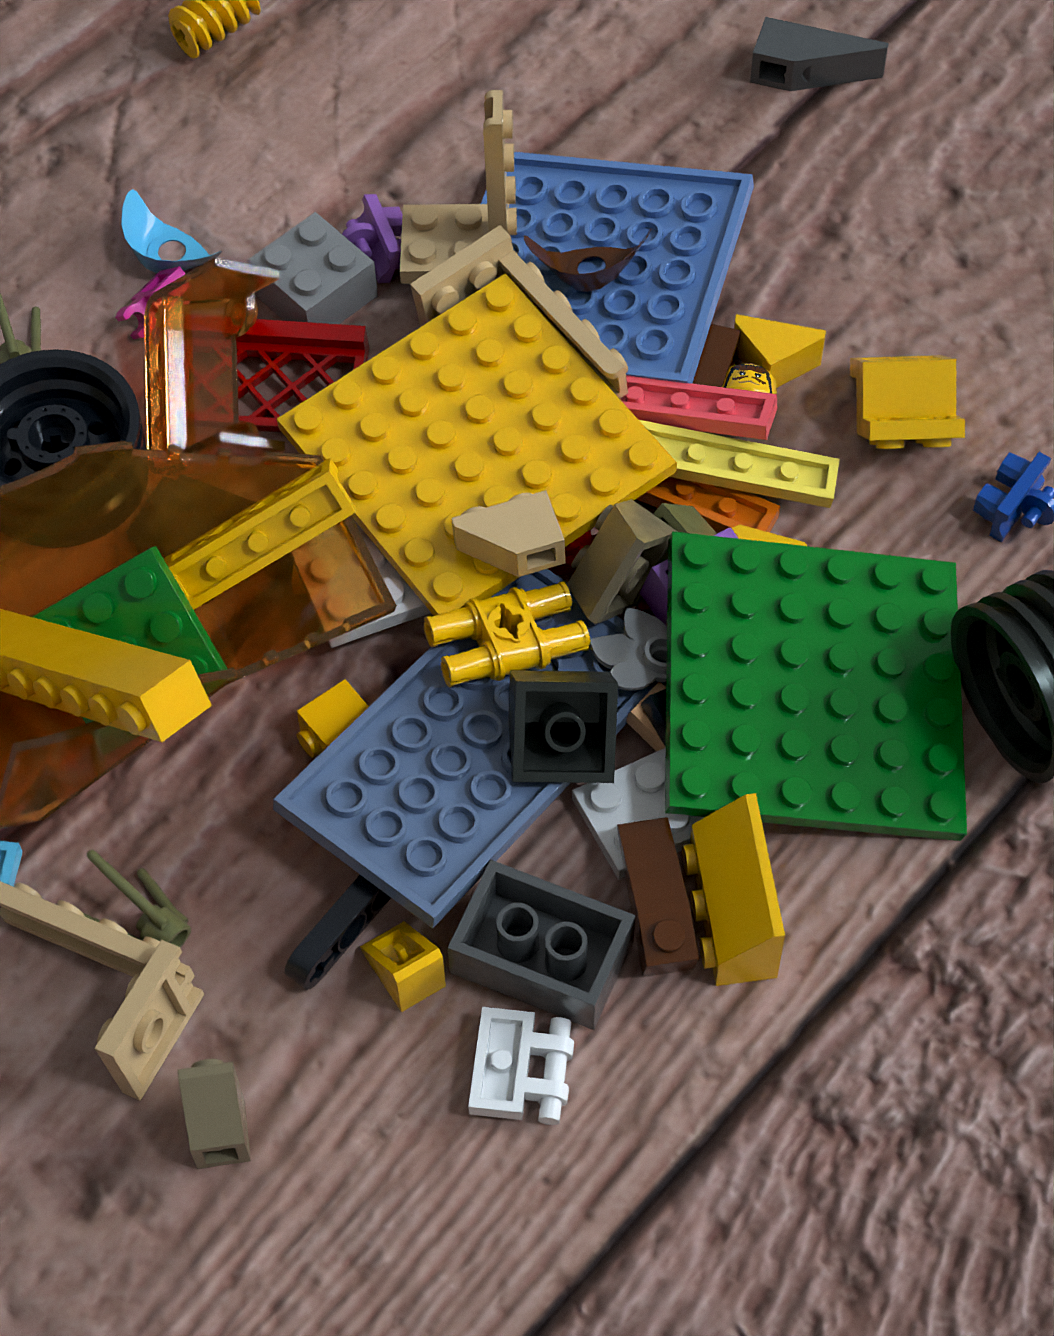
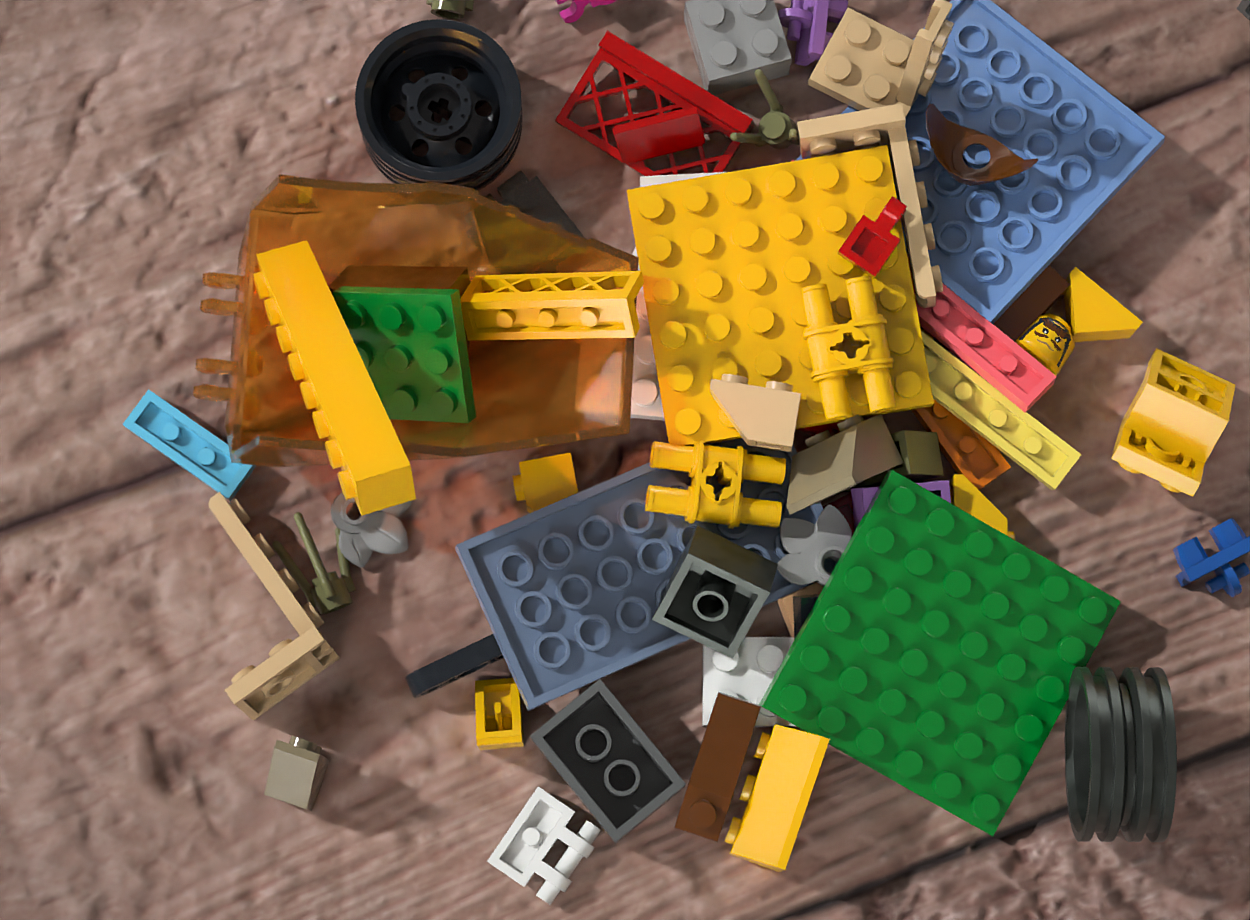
camera: 25 degrees right, 20 degrees up
clear orange windscreen [144,257,285,472] -> none
none -> light grey plate [331,492,412,568]
none -> red slope [612,106,705,164]
none -> olive plant [730,69,799,149]
none -> yellow pin [801,276,896,422]
none -> red plate [838,196,907,279]

